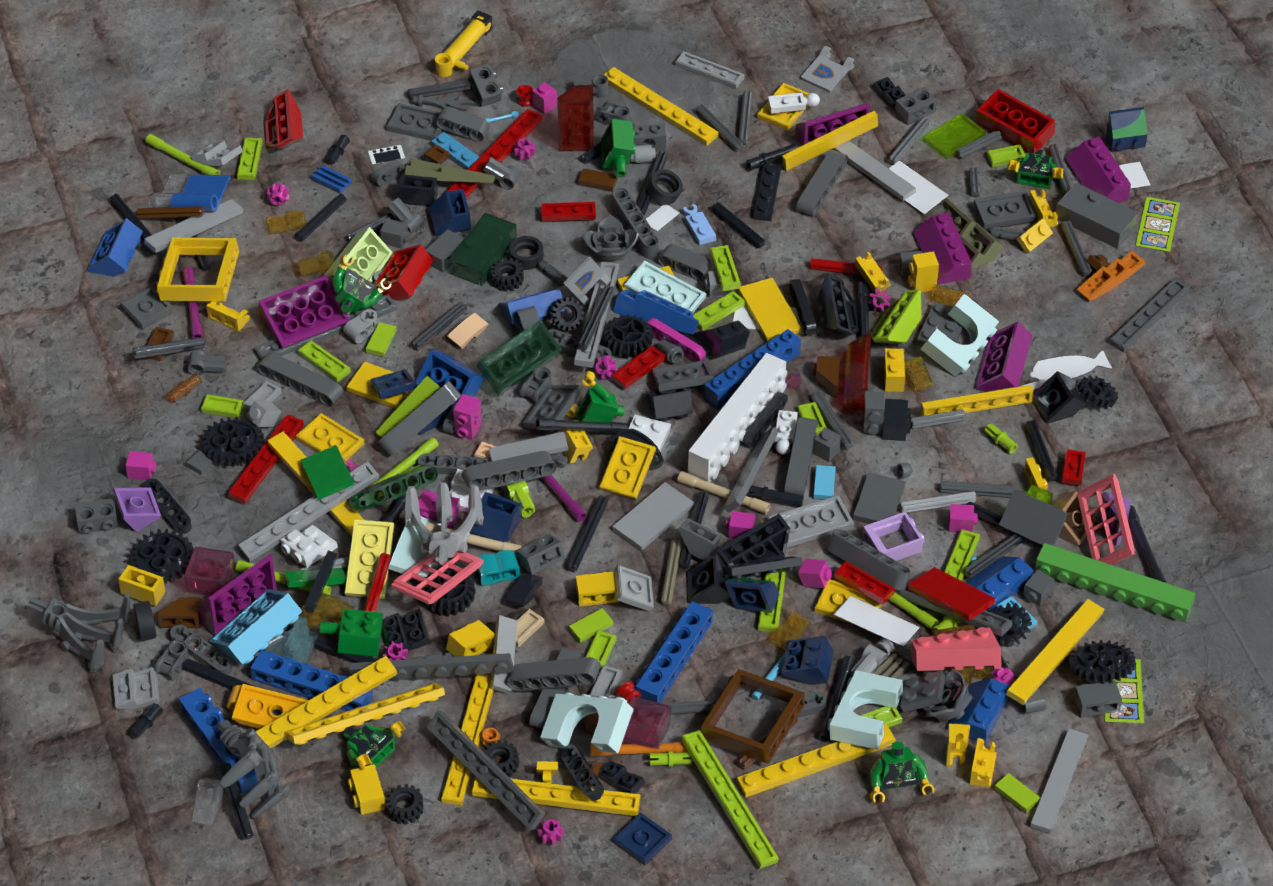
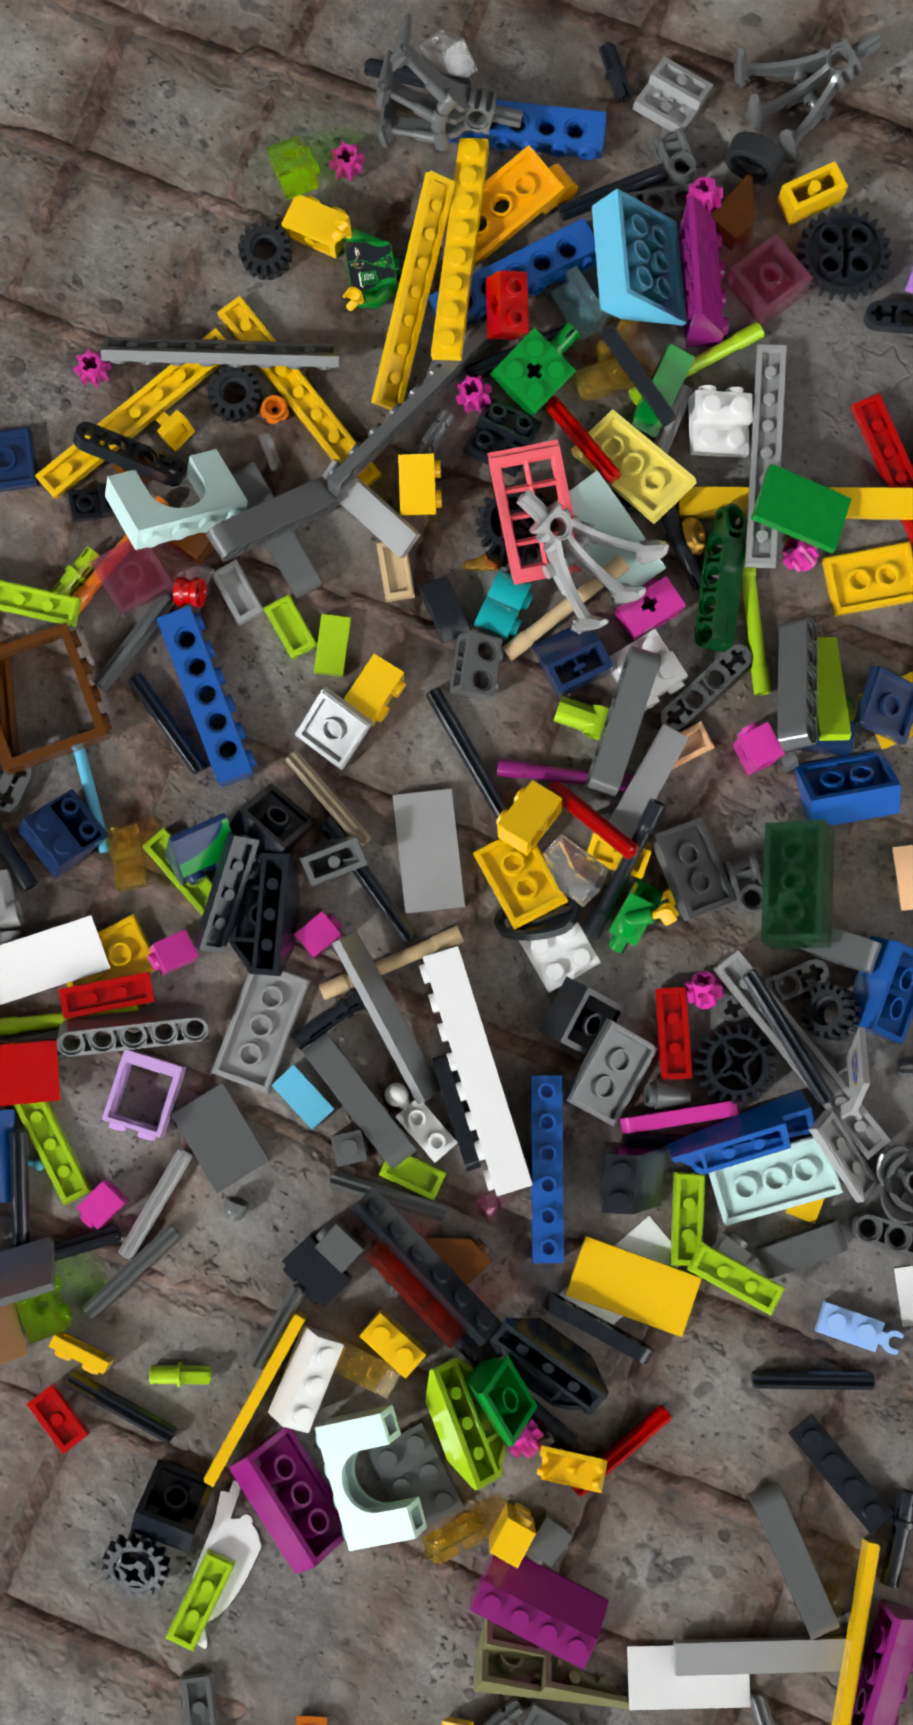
camera: 135 degrees right, 35 degrees up
none -> black axle [128,673,206,775]
none -> lime tile [165,1548,236,1651]
none -> clear tile [259,432,282,471]
none -> clear neon green brick [266,136,321,200]
none -> white brick [268,1325,344,1433]
none -> dark pink gear [328,141,365,182]
none -> black plate [351,1186,502,1346]
none -> pearl gold piece [462,554,500,572]
none -> green slope [466,1355,538,1447]
none -> red brick [486,270,529,340]
none -> yellow brick [496,780,562,856]
none -> clear slope [543,834,609,907]
none -> red axle [548,781,639,859]
none -> pearl gold piece [681,517,708,555]
none -> dark pink gear [686,177,723,214]
none -> light grey tile [809,1110,880,1203]

